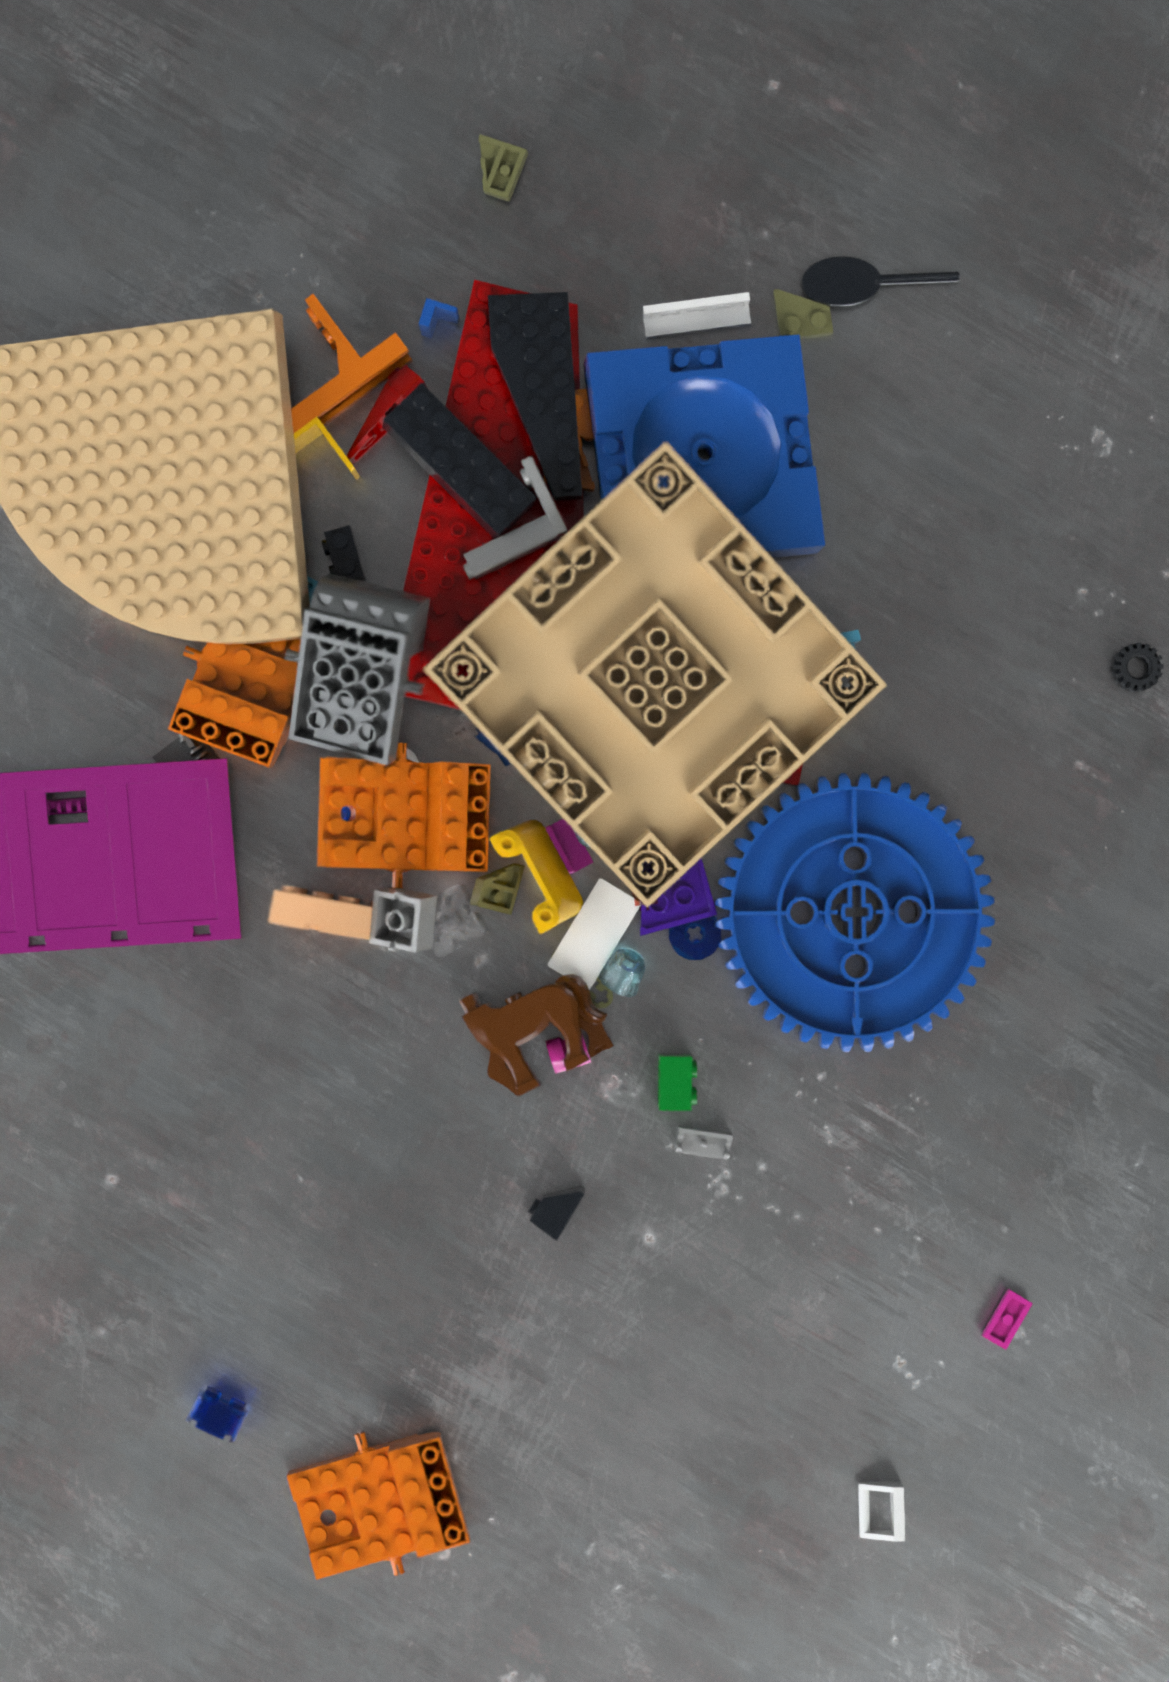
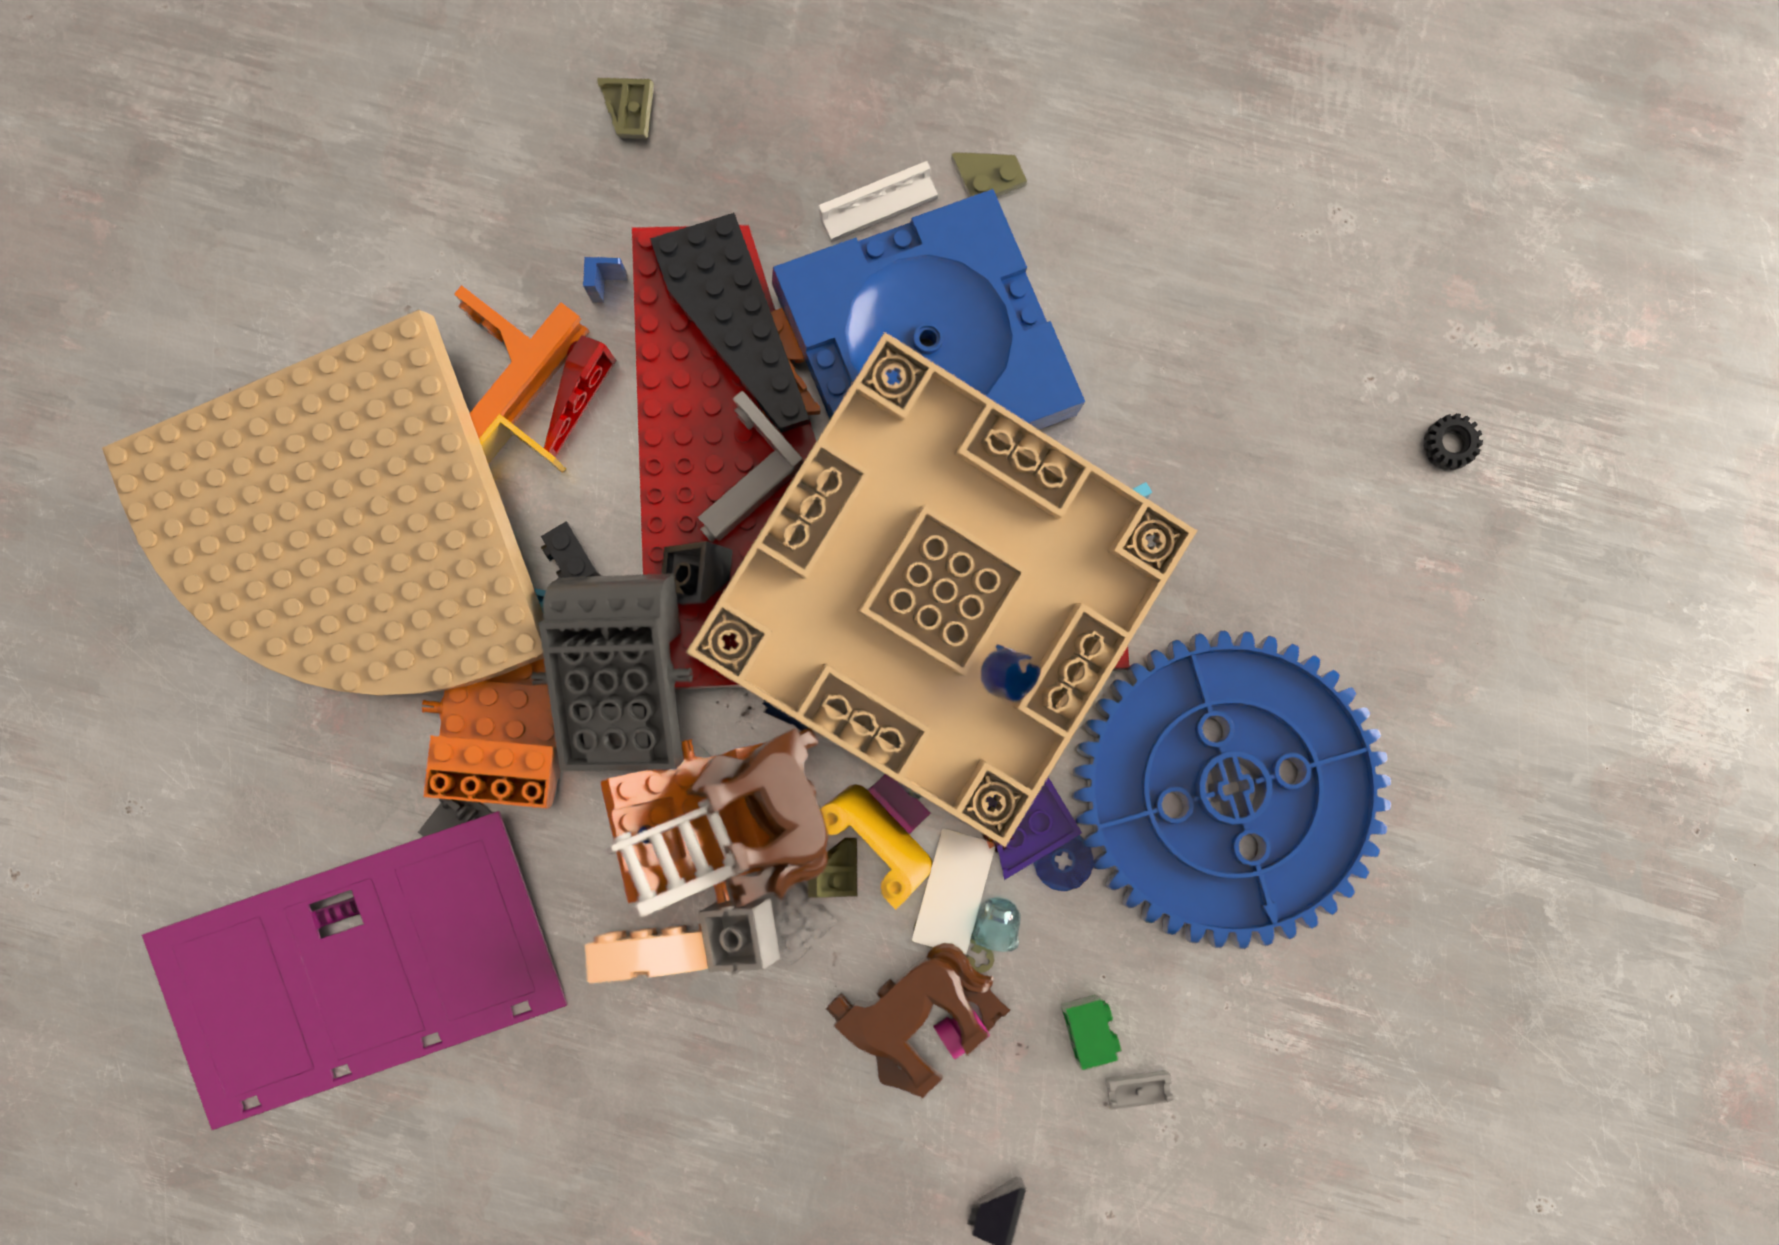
camera: 15 degrees left, 5 degrees down
black brick [382,383,537,539] -> none
black piece [802,256,960,306] -> none
dark pink plate [981,1289,1033,1350] -> none
none -> white fence [607,799,750,919]
none -> black slope [661,541,733,605]
none -> reddish brown piece [686,728,828,907]
none -> clear blue helmet [980,644,1040,701]

